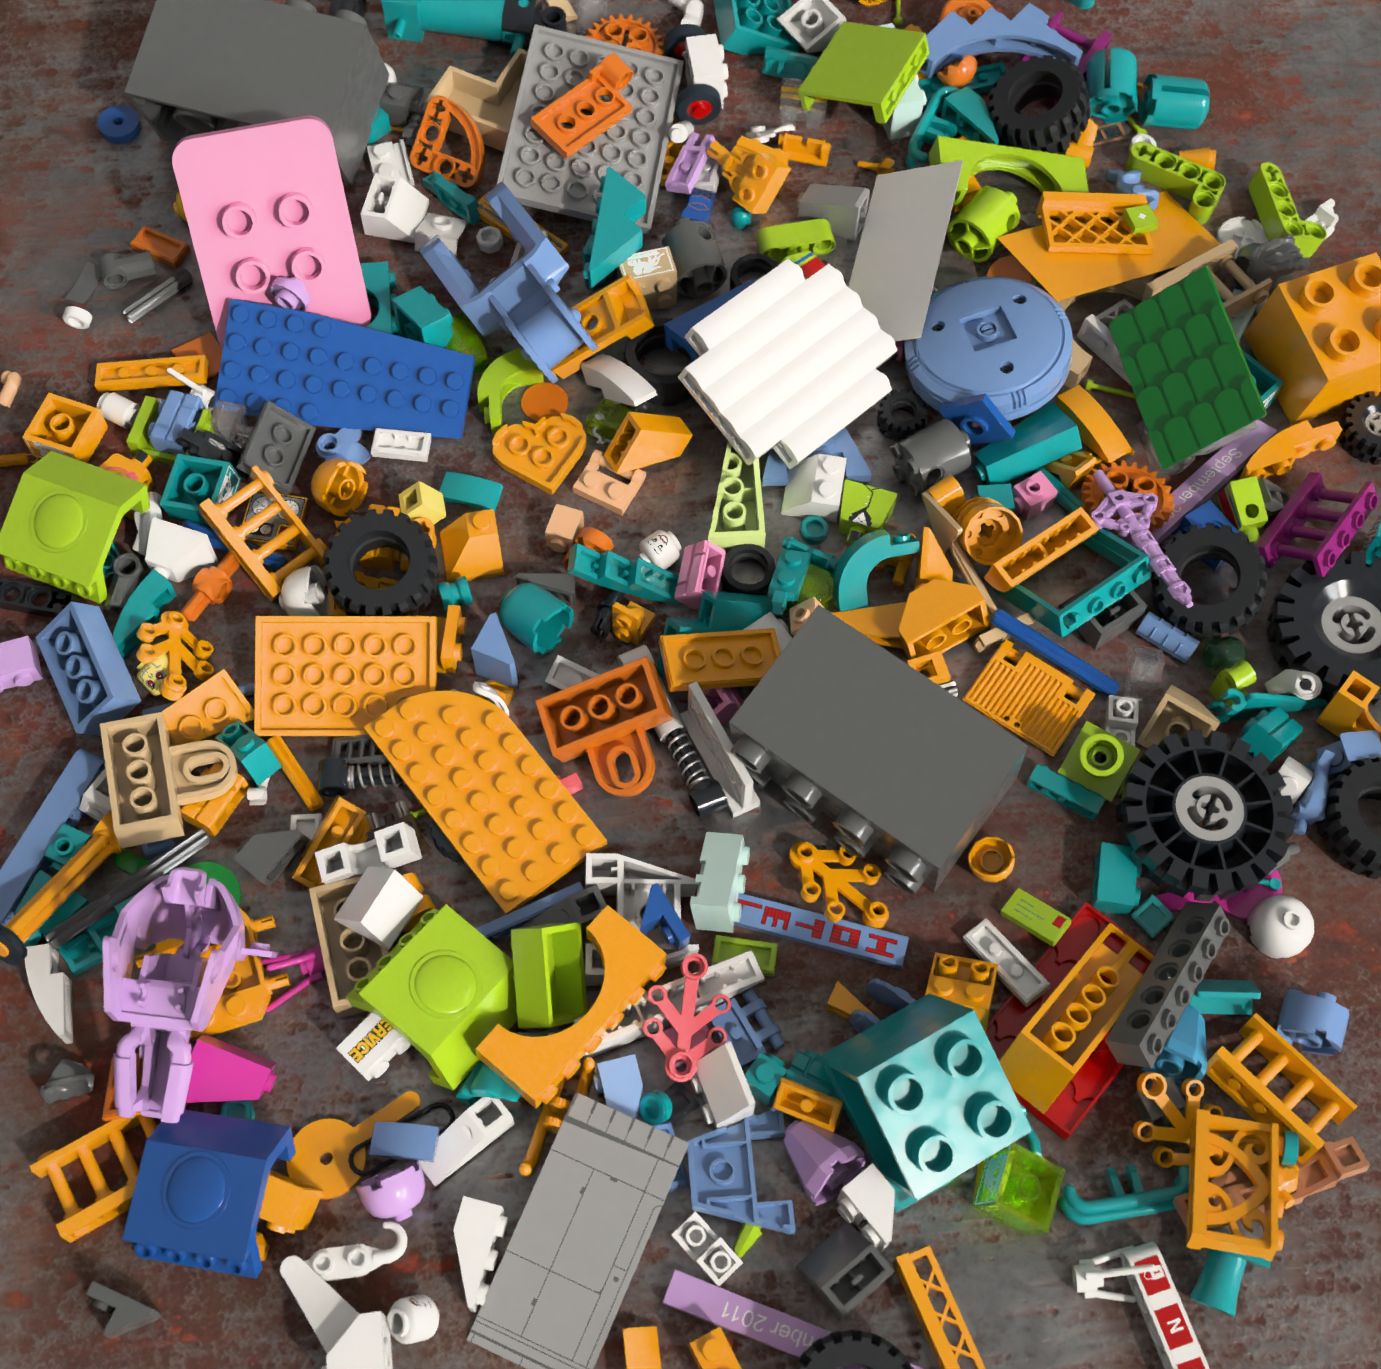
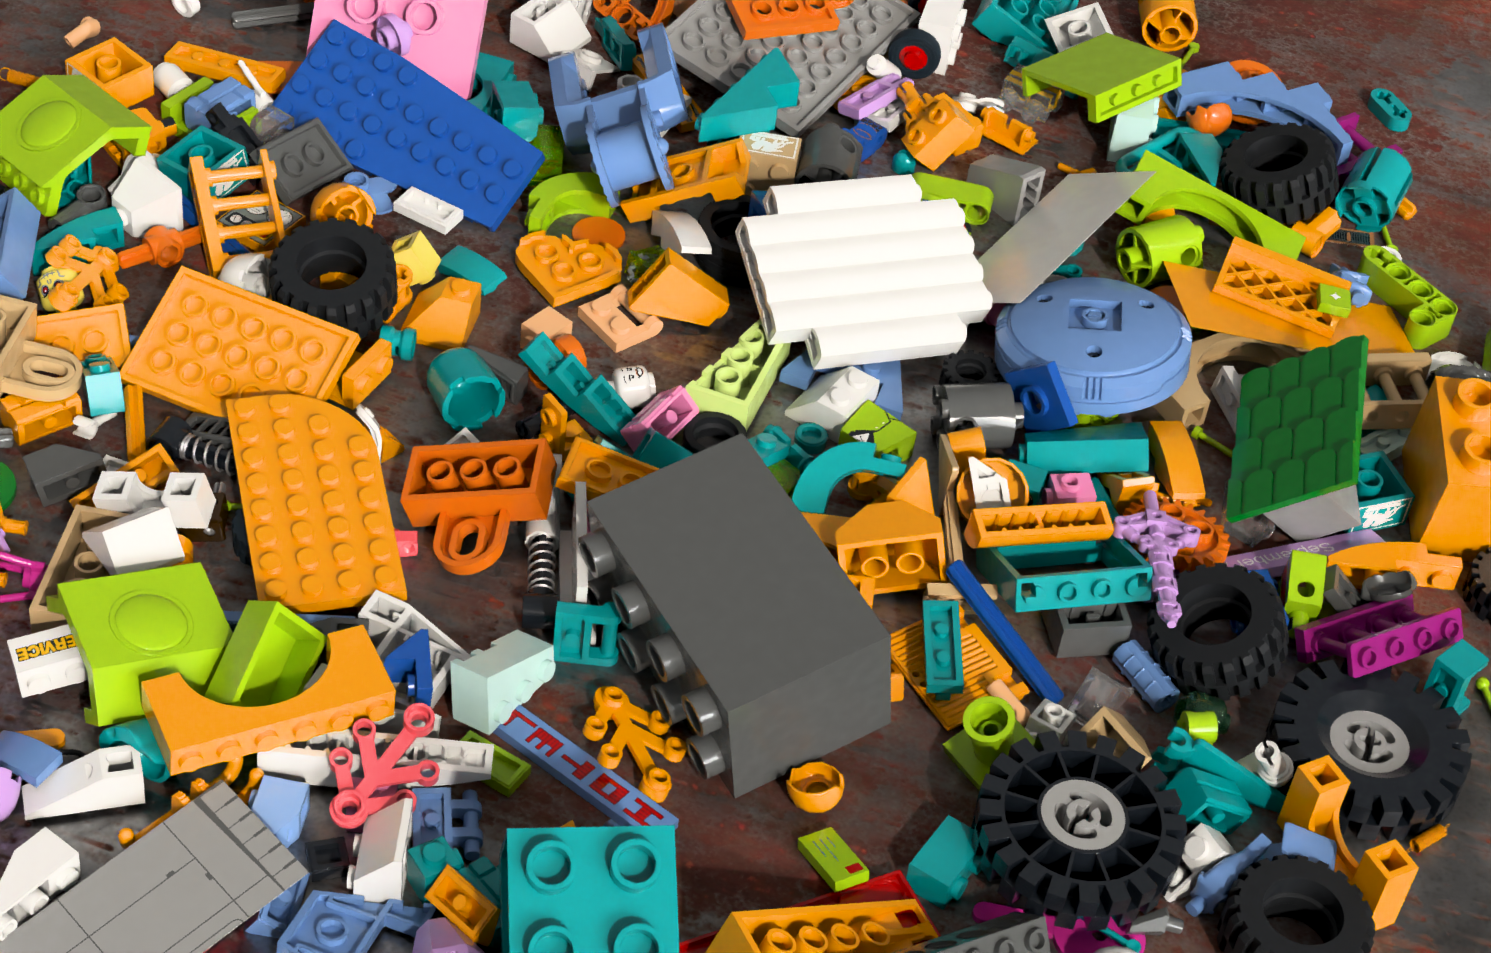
camera: 20 degrees right, 20 degrees down
medium blue slope [471,612,519,690] -> none
teal tile [639,1090,673,1125] -> none
light orange slope [925,952,998,1033] -> none
white tile [963,918,1050,1007] -> none
teal piece [1026,764,1105,821] -> none
teal tile [1130,894,1175,939] -> none
teal cylinder [1138,73,1210,131] -> none
light orange cone [1179,147,1217,171] -> none
none -> teal plate [553,601,622,667]
none -> teal plate [922,600,964,701]
none -> white slope [968,456,1011,509]
none -> light nougat arm [987,679,1031,727]
none -> dark grey piece [1360,570,1418,603]

